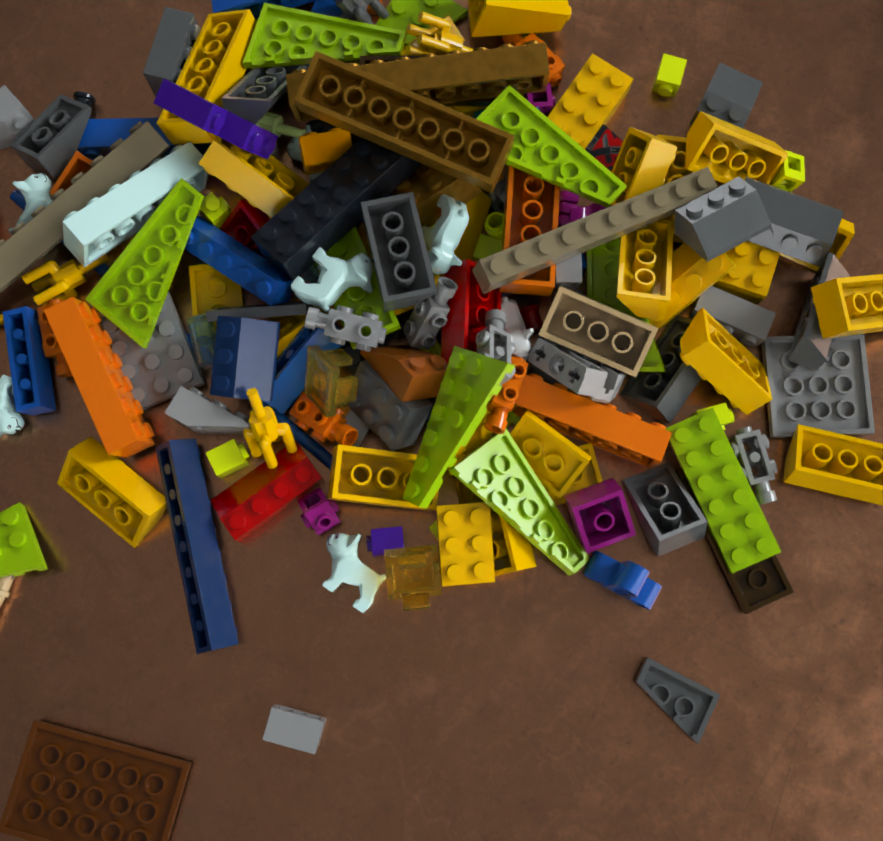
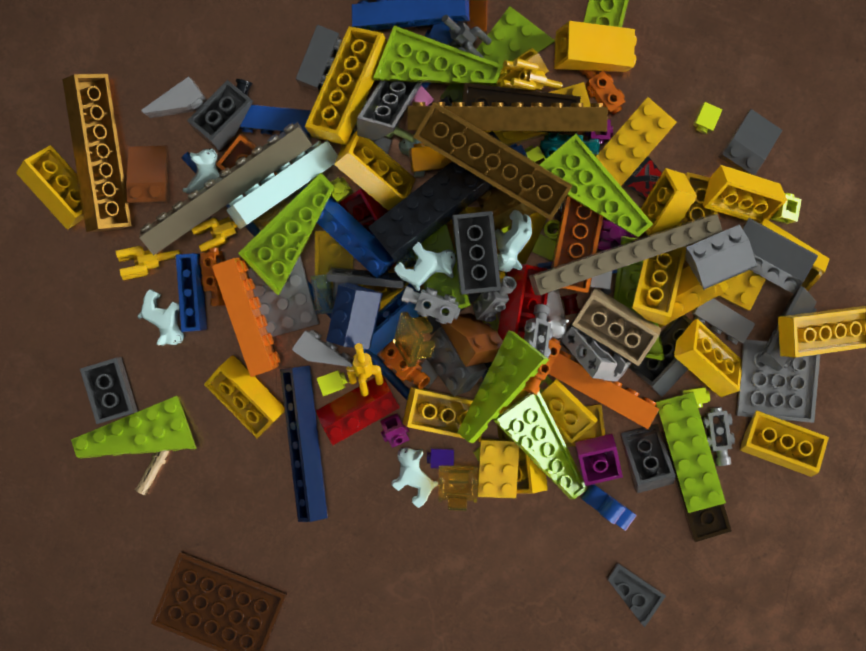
camera: 10 degrees right, 10 degrees up
dark purple arch [153,78,278,160] -> none
light grey brick [262,704,327,755] -> none

